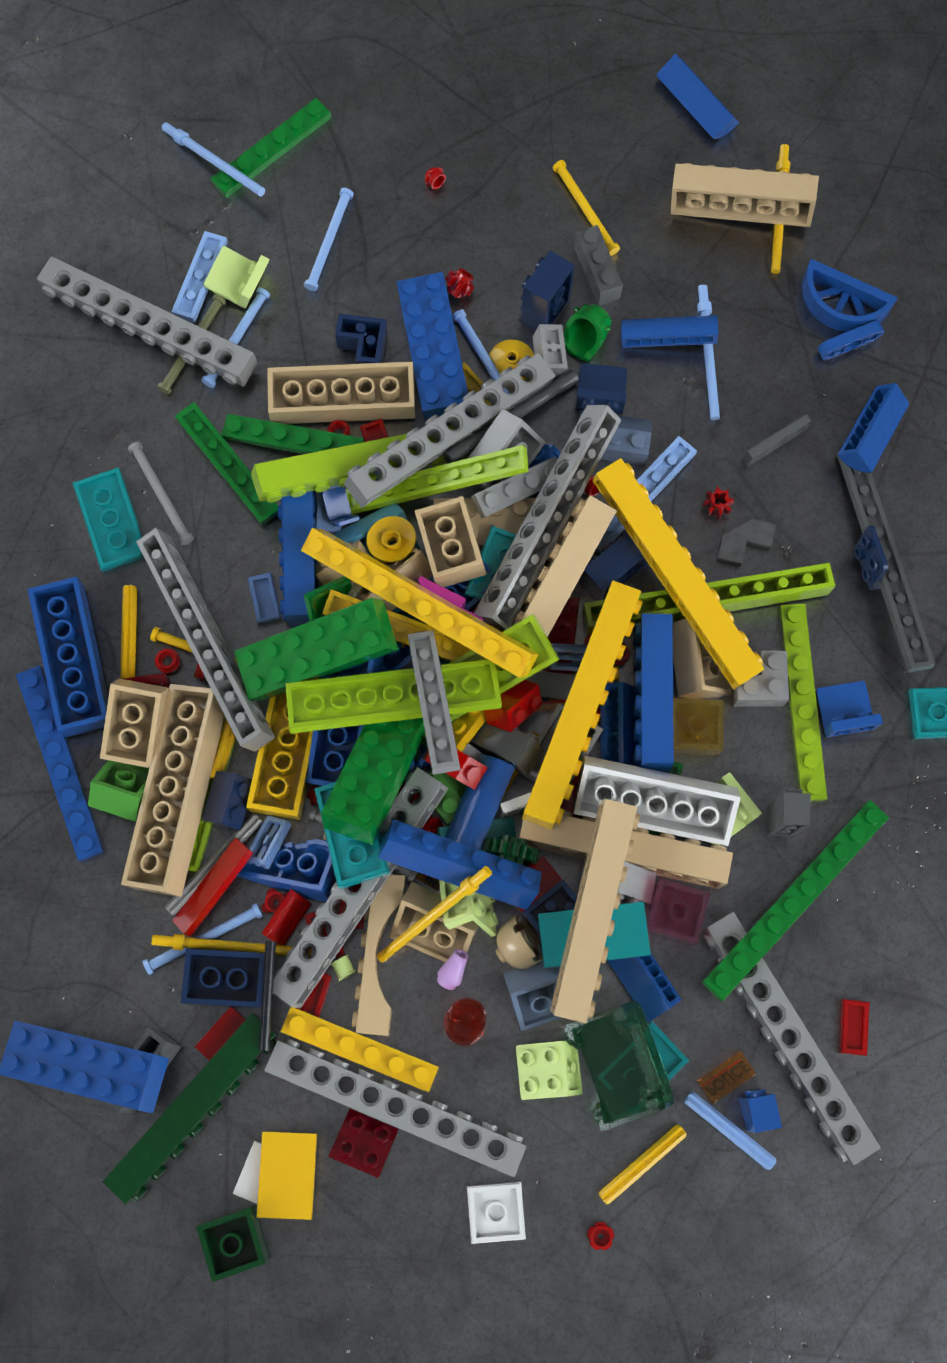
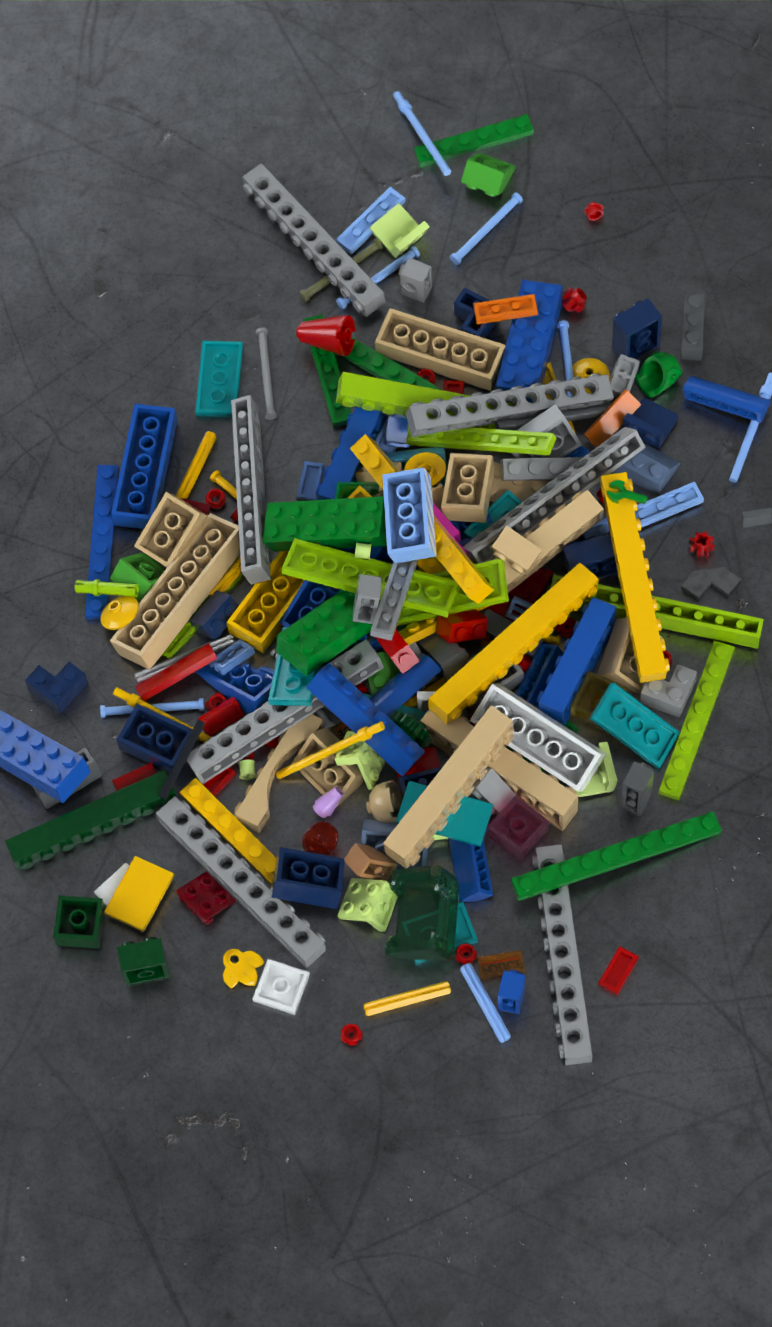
camera: 30 degrees right, 10 degrees down
yellow bar [553,160,620,256] -> none
blue bracket [815,681,883,738] -> none
none -> dark blue brick [25,662,88,715]
none -> lime pin [75,579,139,597]
none -> yellow dish [100,596,139,630]
none -> dark green brick [117,937,170,986]
none -> yellow plate [223,949,264,988]
none -> dark blue brick [272,847,345,909]
none -> red cone [296,315,356,356]
none -> medium nougat slope [344,843,398,881]
none -> light grey brick [353,574,381,624]
none -> yellowish green axle [355,542,372,560]
none -> light blue brick [382,467,437,563]
none -> light grey brick [399,258,432,303]
none -> red plate [455,944,477,965]
none -> bright green slope [461,152,516,196]
none -> orange tile [474,294,538,324]
none -> tan brick [492,526,542,575]
none -> orange tile [583,390,641,448]
none -> teal tile [590,682,680,769]
none -> green bar [606,480,648,504]

